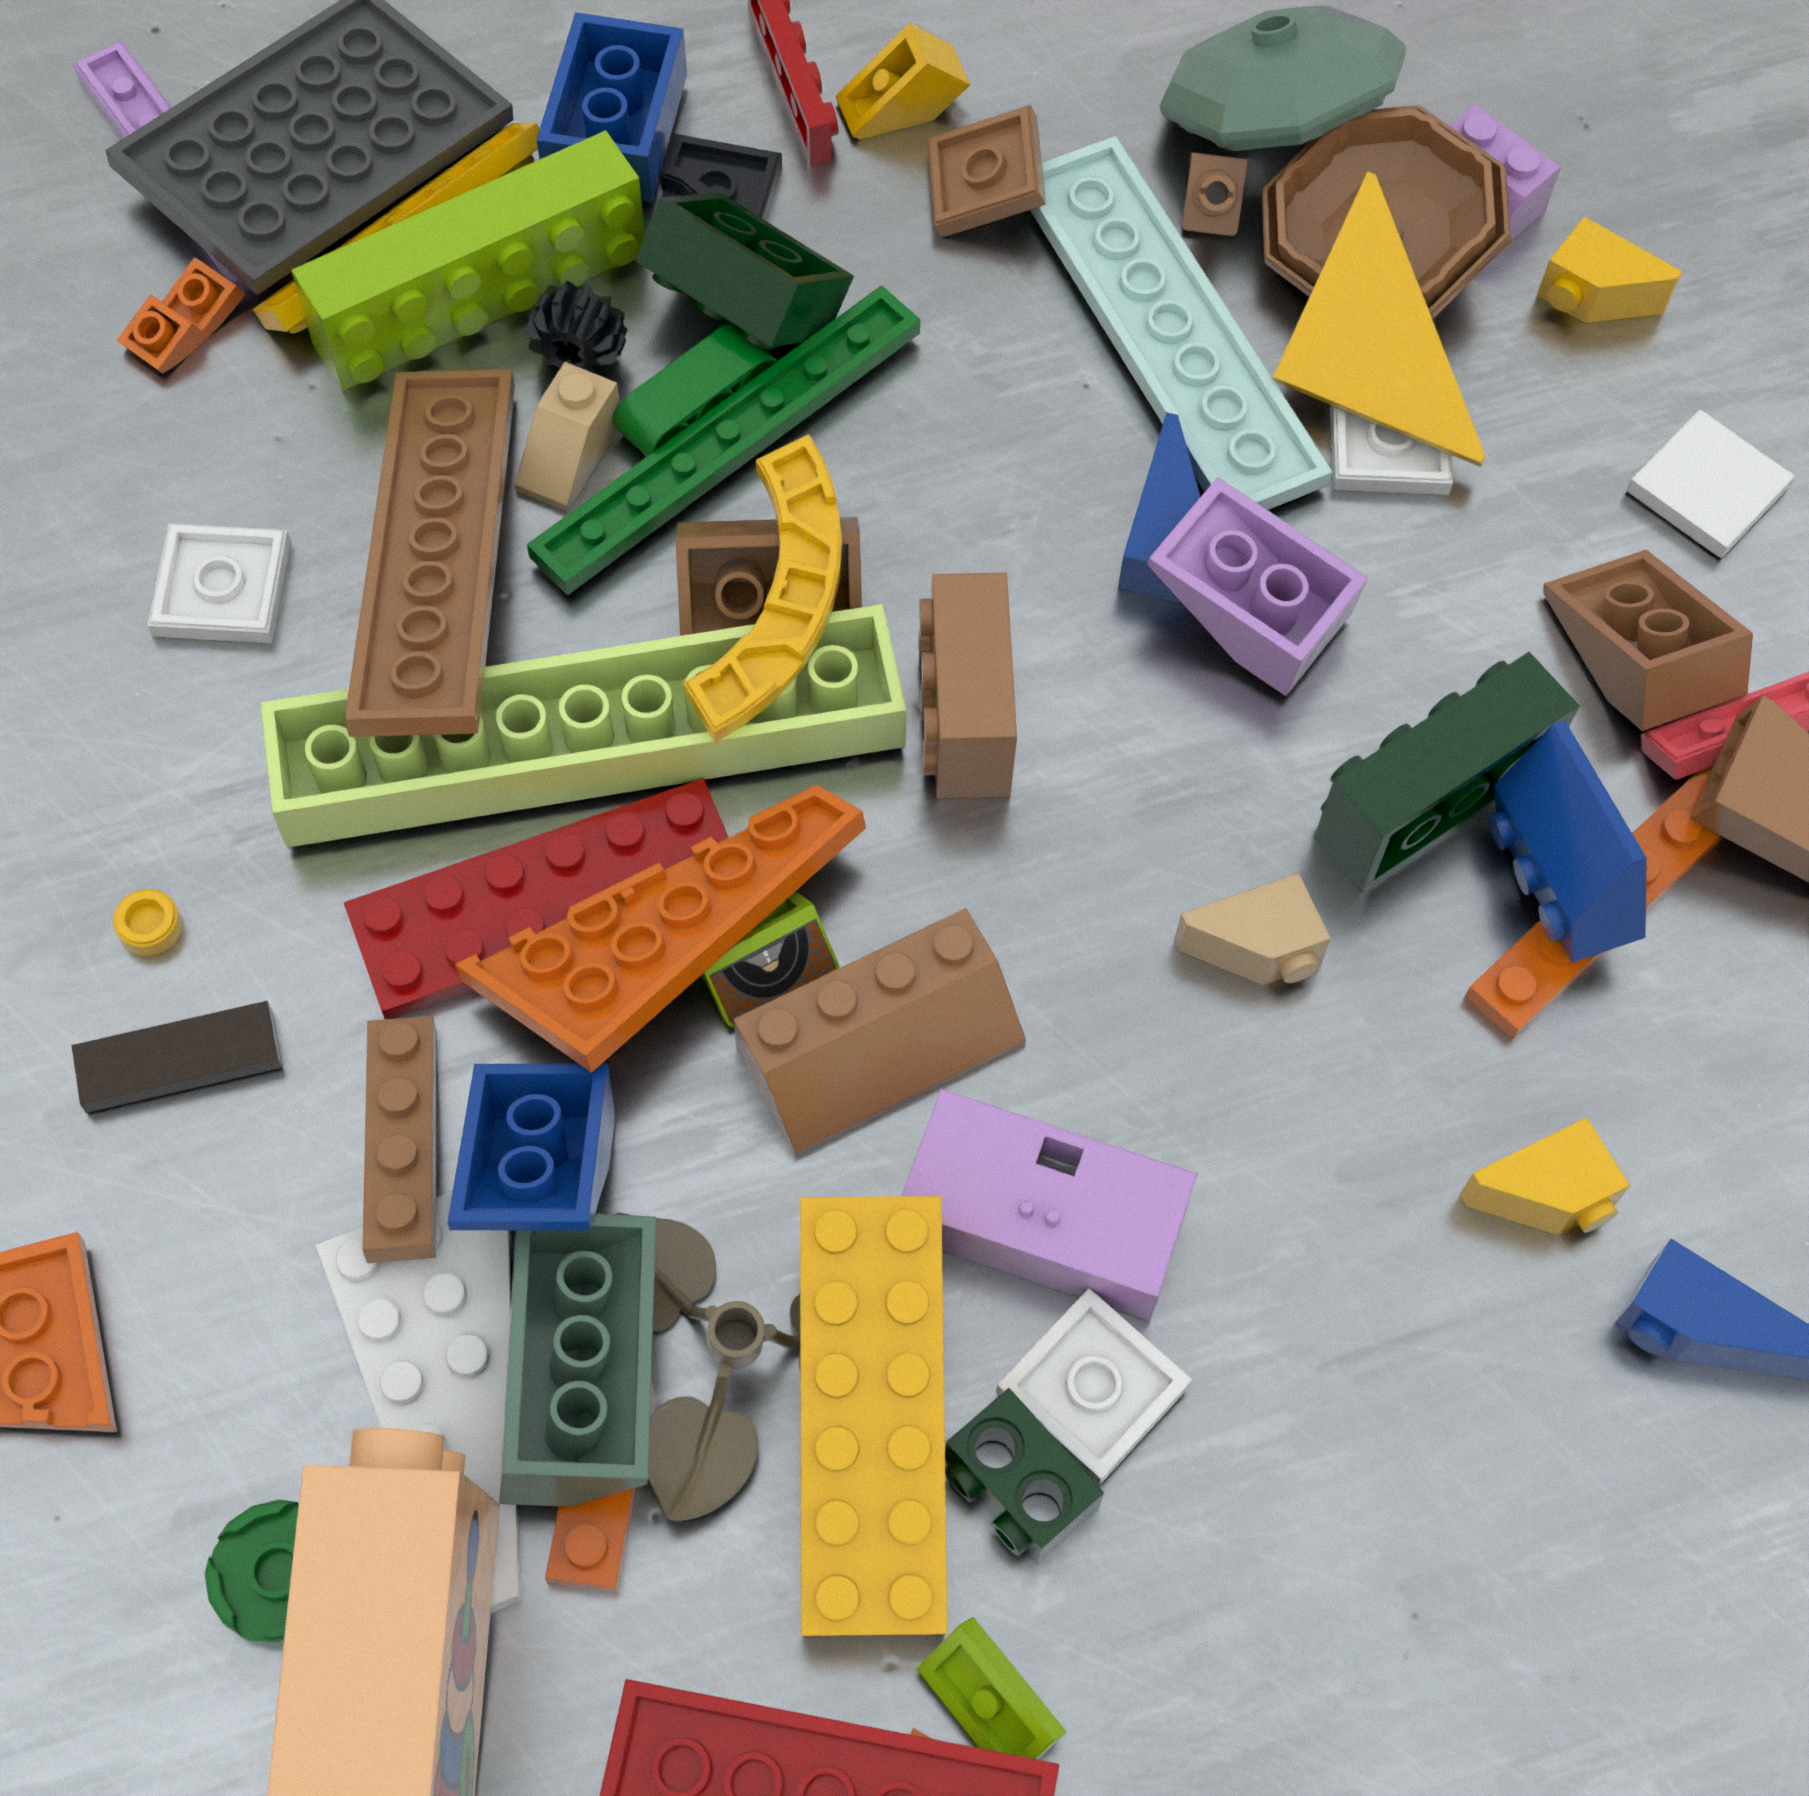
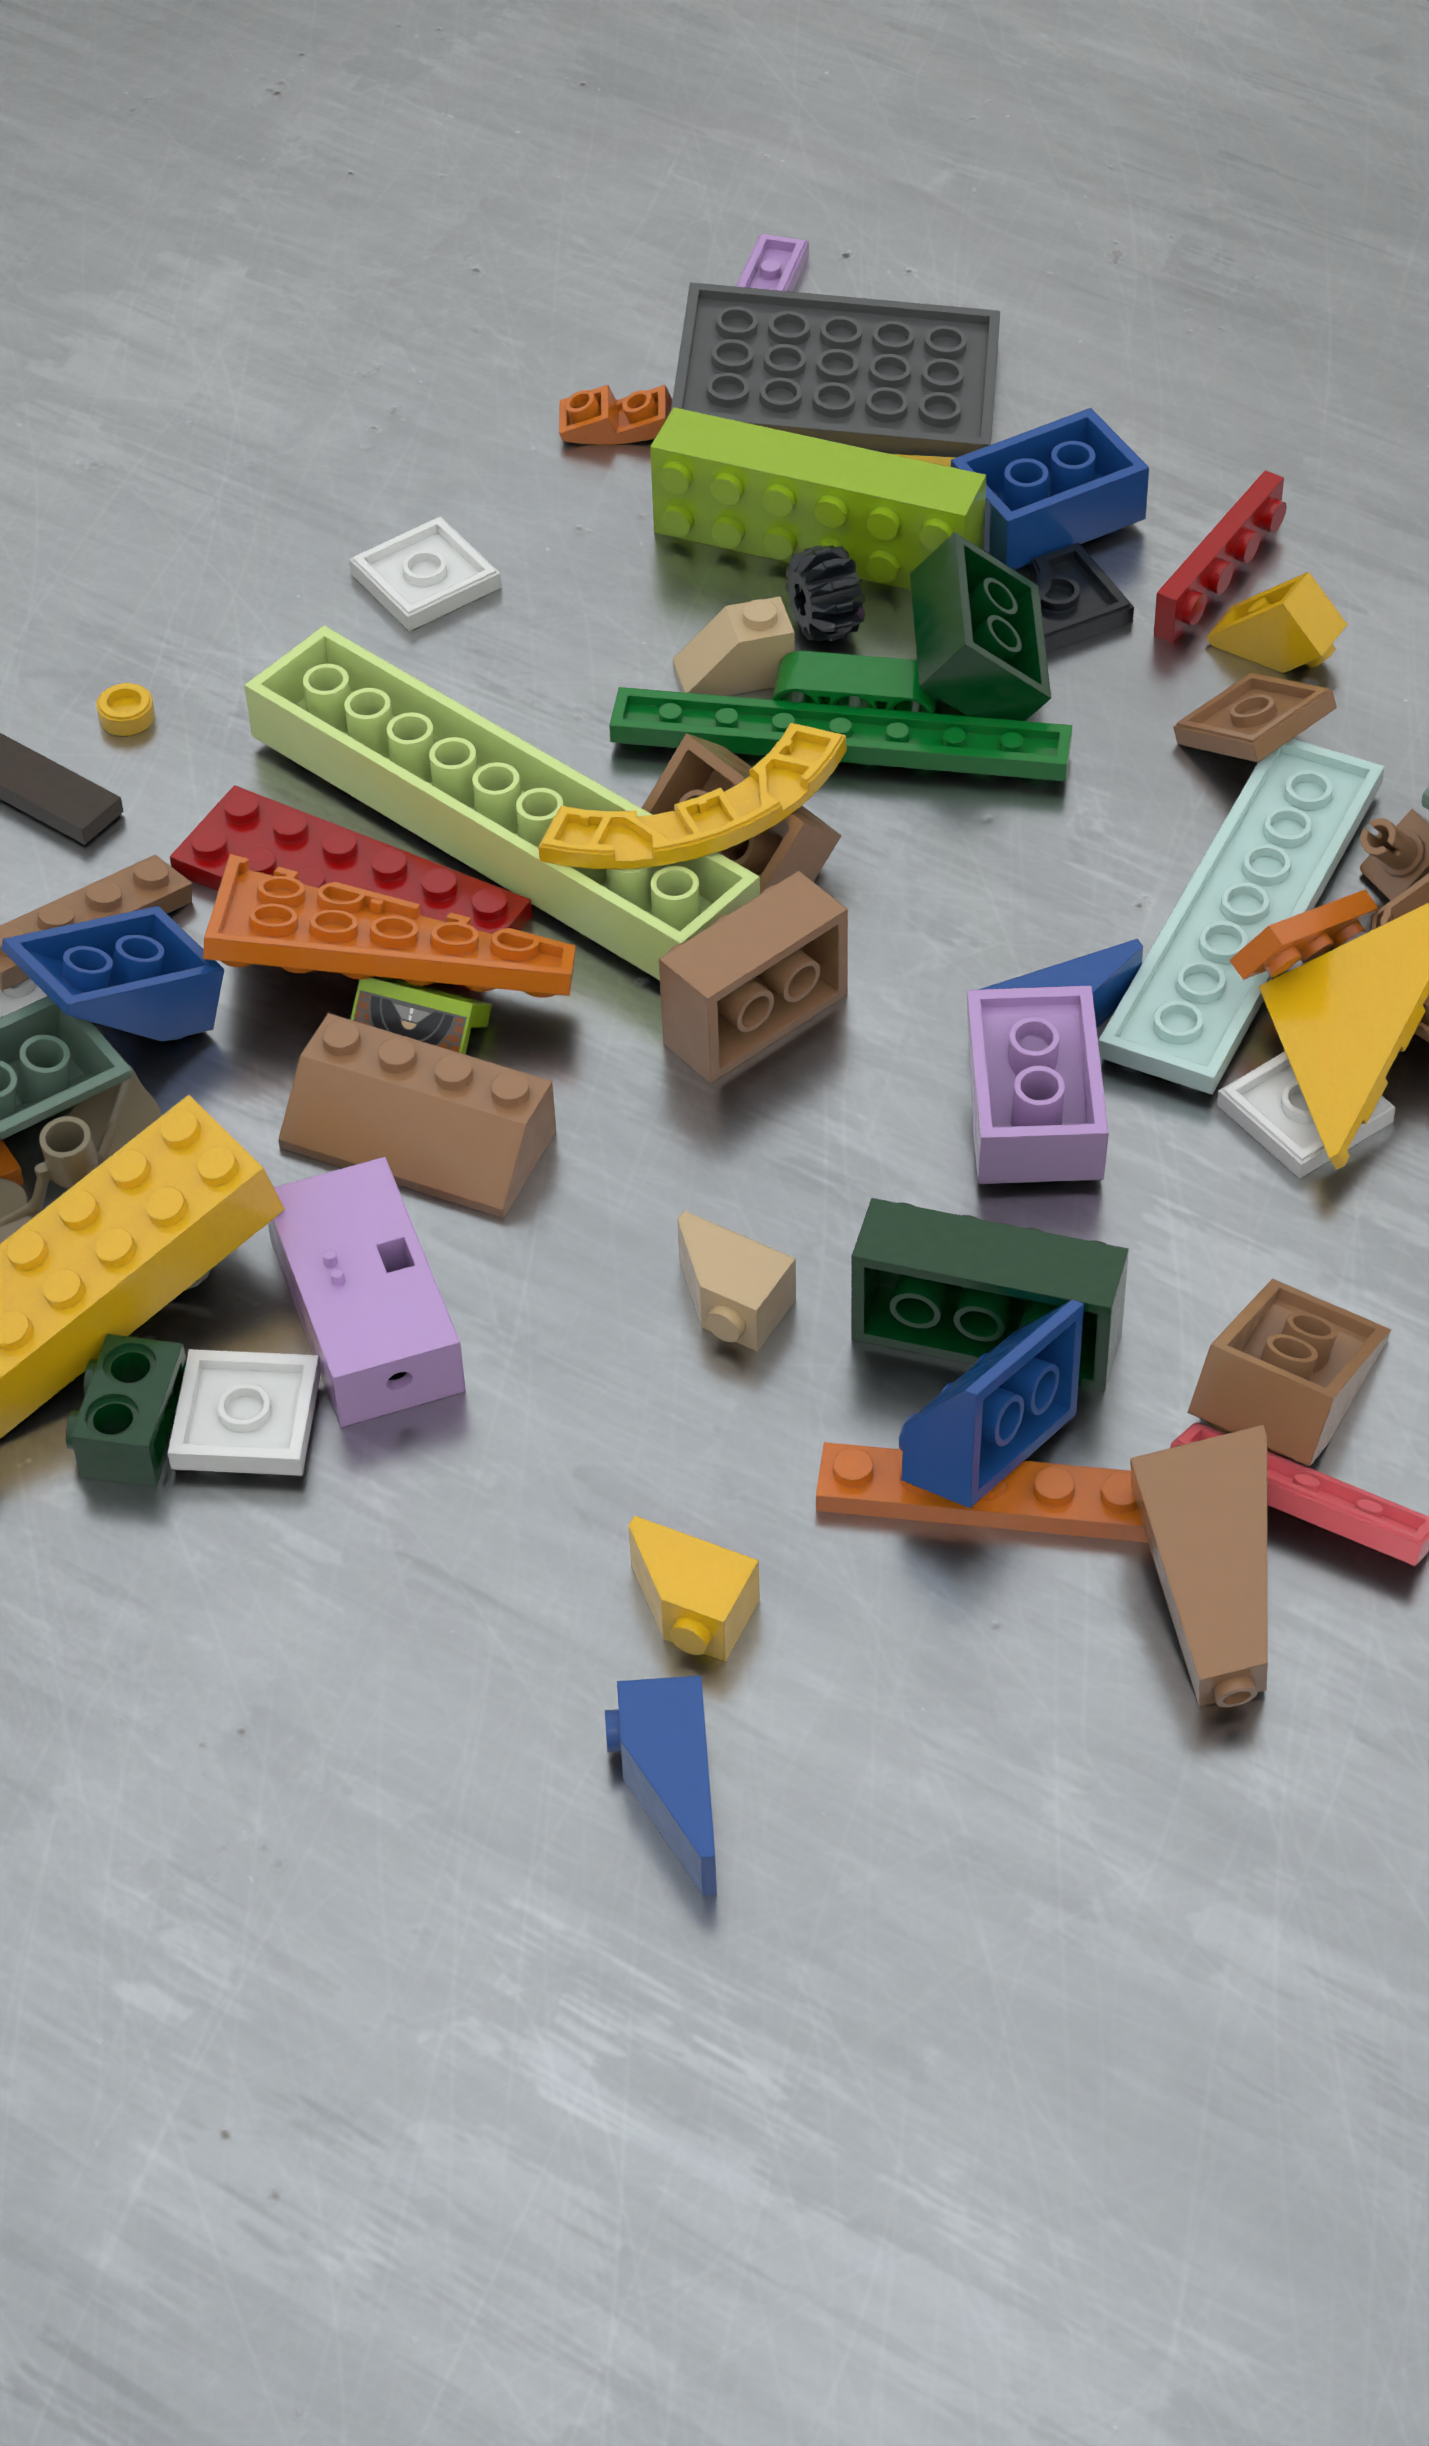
camera: 55 degrees right, 15 degrees down
medium nougat plate [344,369,515,737] -> none
none -> orange plate [1229,889,1379,980]

